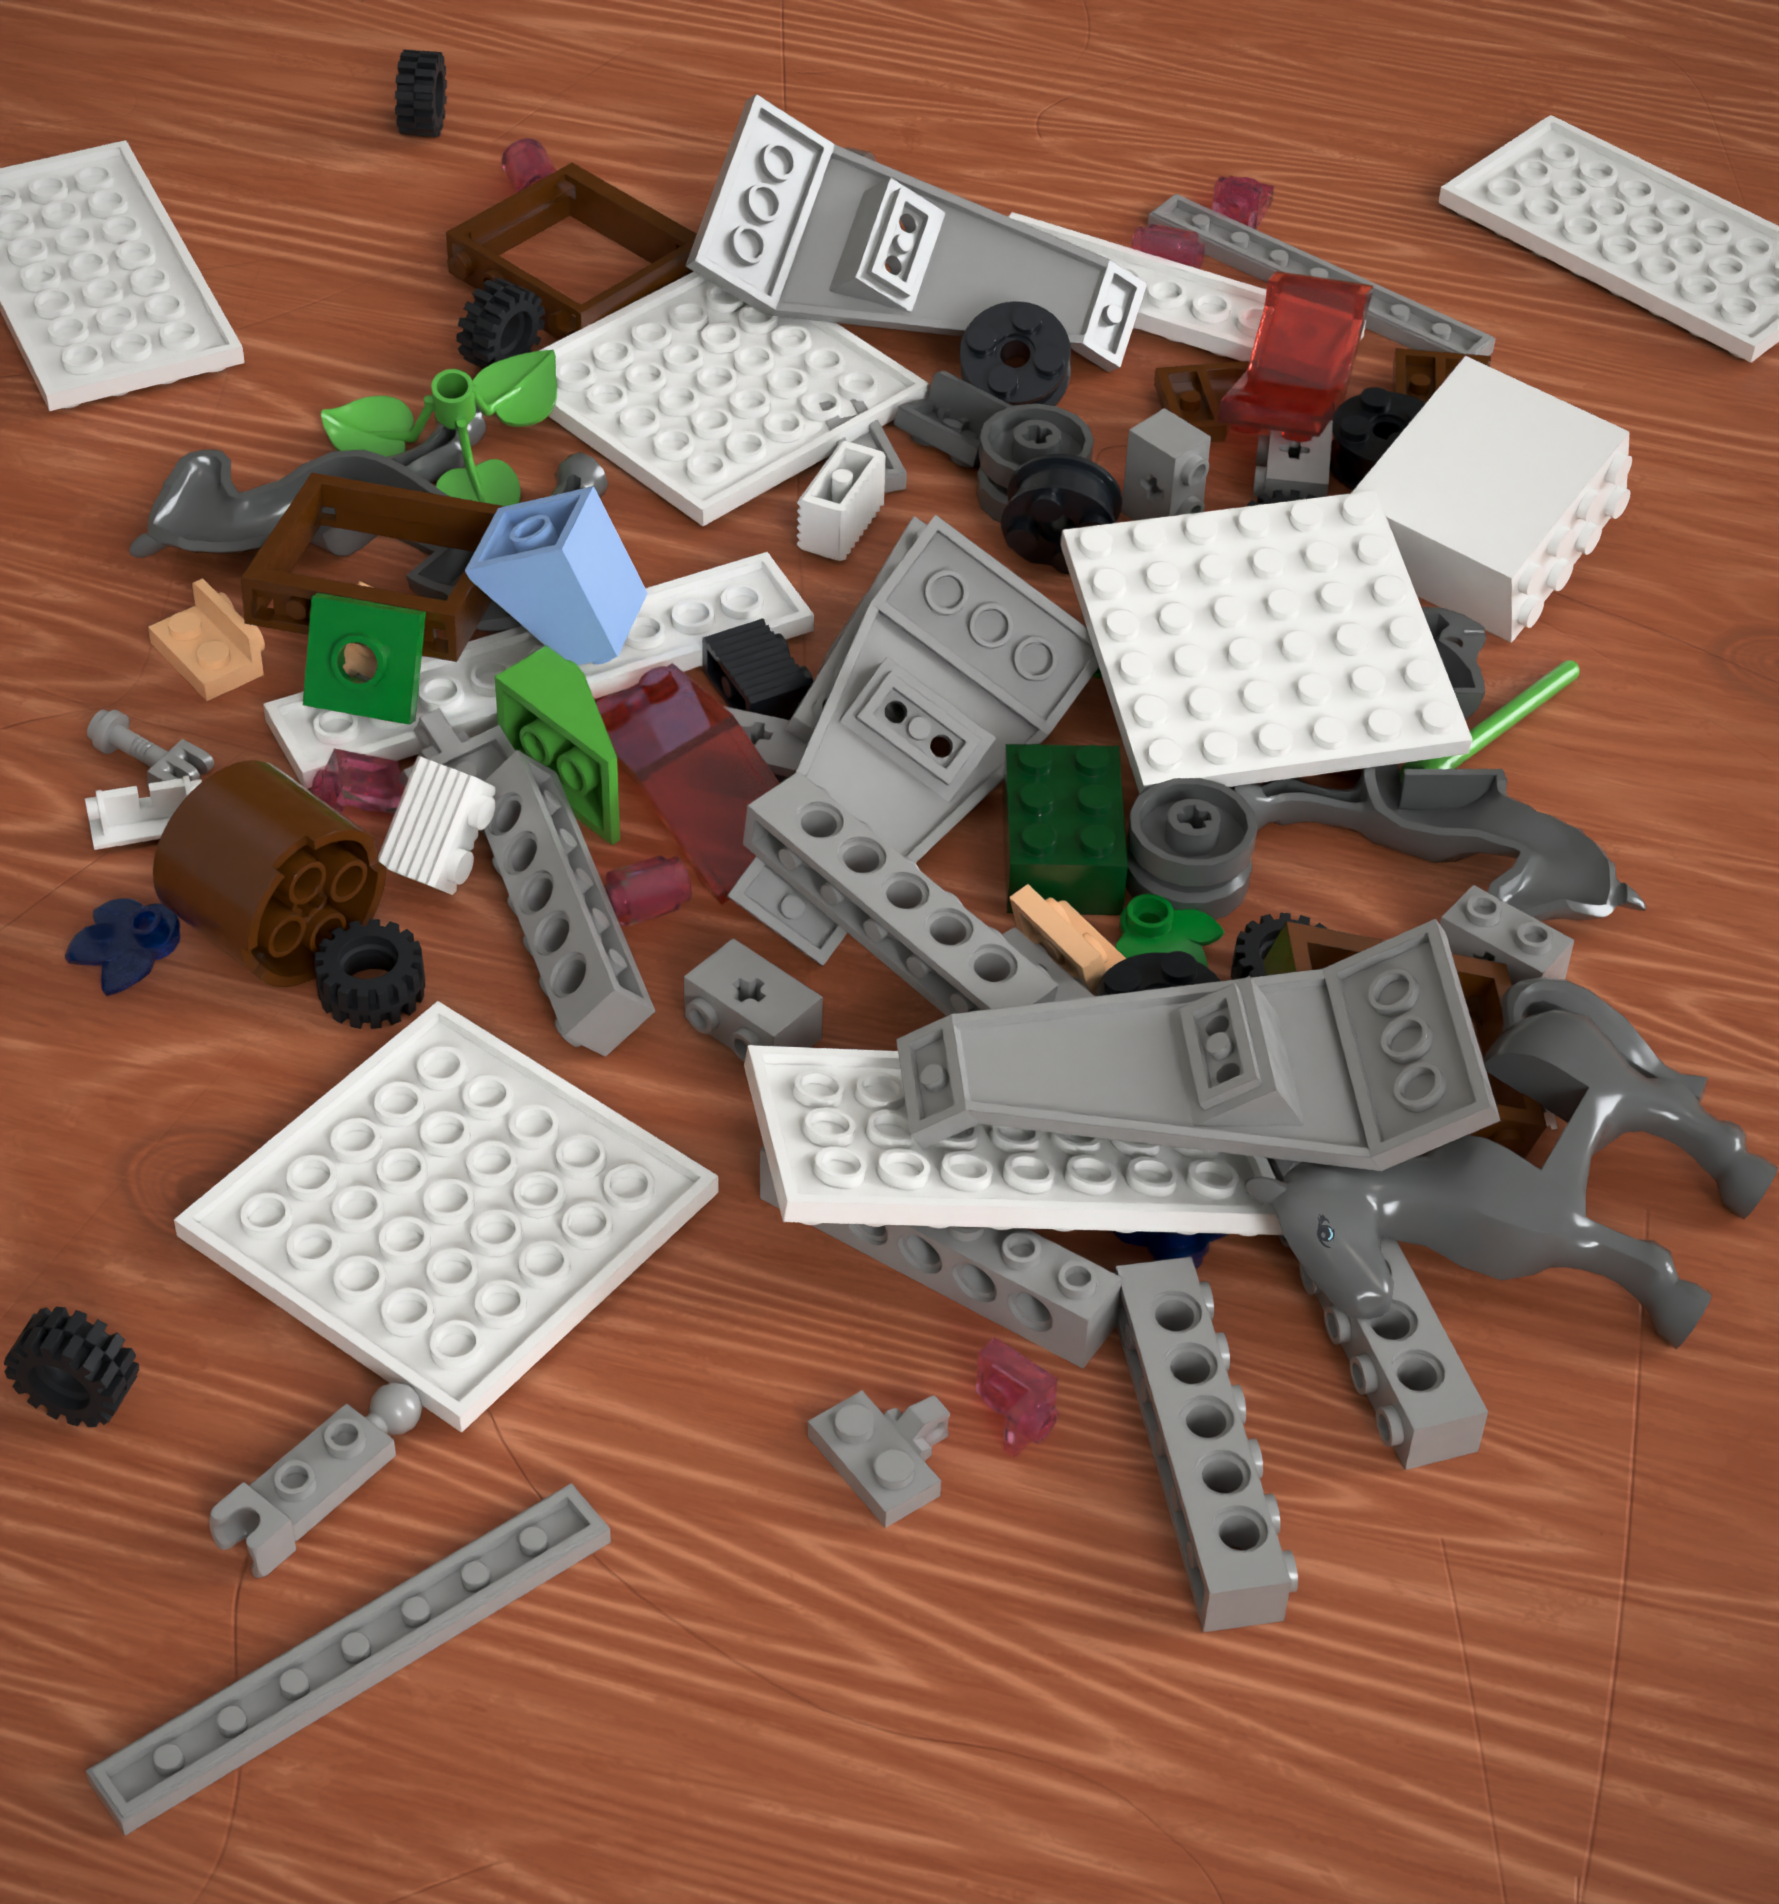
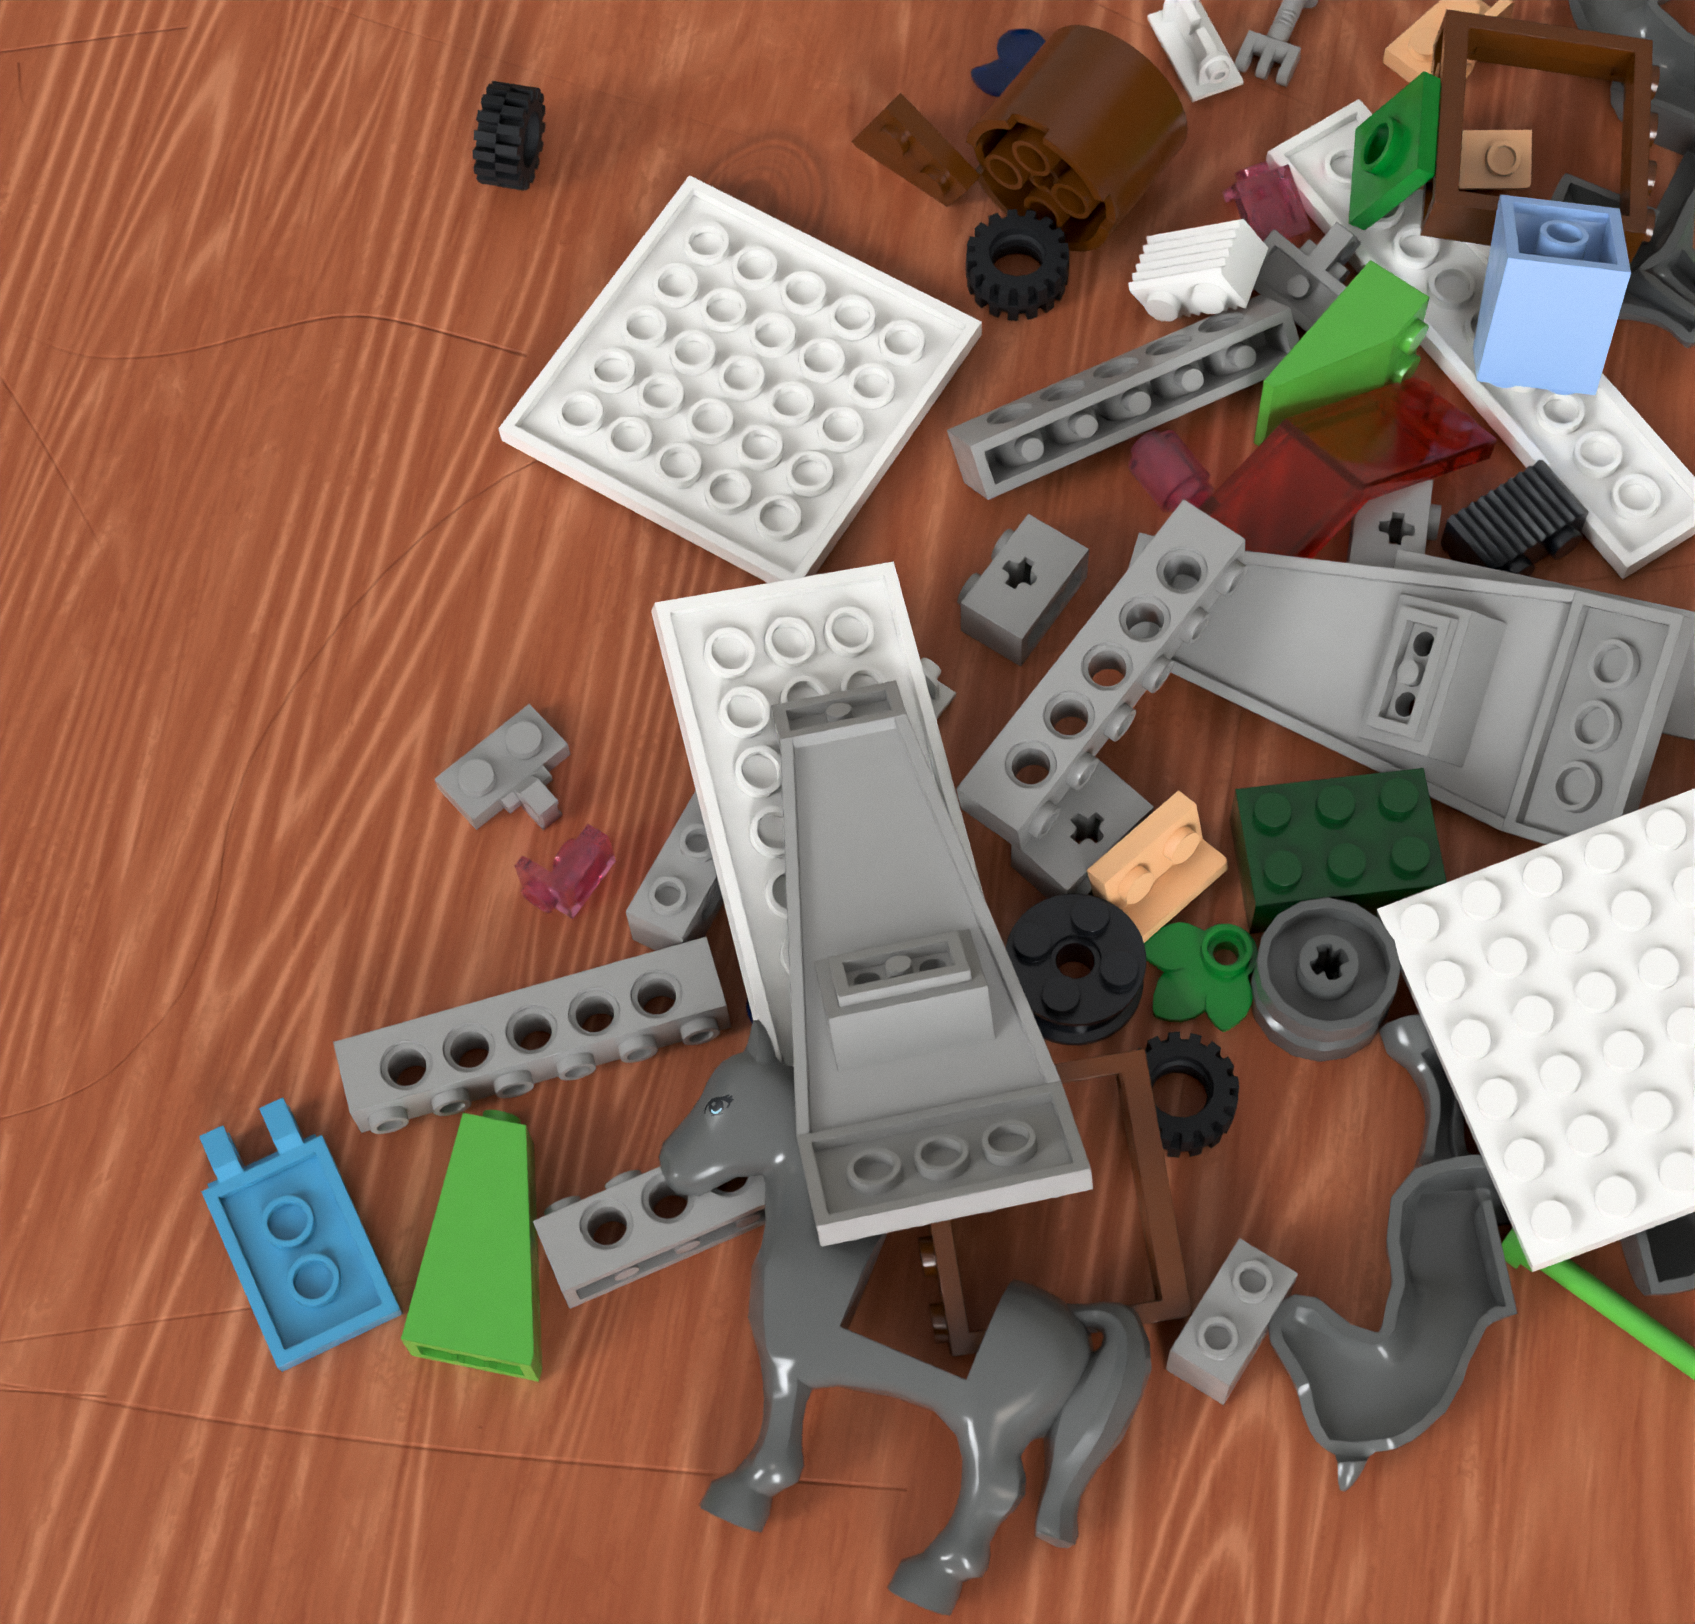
camera: 90 degrees right, 20 degrees up
light grey tile [86,1483,611,1836] -> none
light grey plate [209,1383,422,1578] -> none
none -> dark azure tile [199,1097,403,1372]
none -> bright green slope [401,1110,542,1382]
none -> reddish brown wing [851,93,981,207]

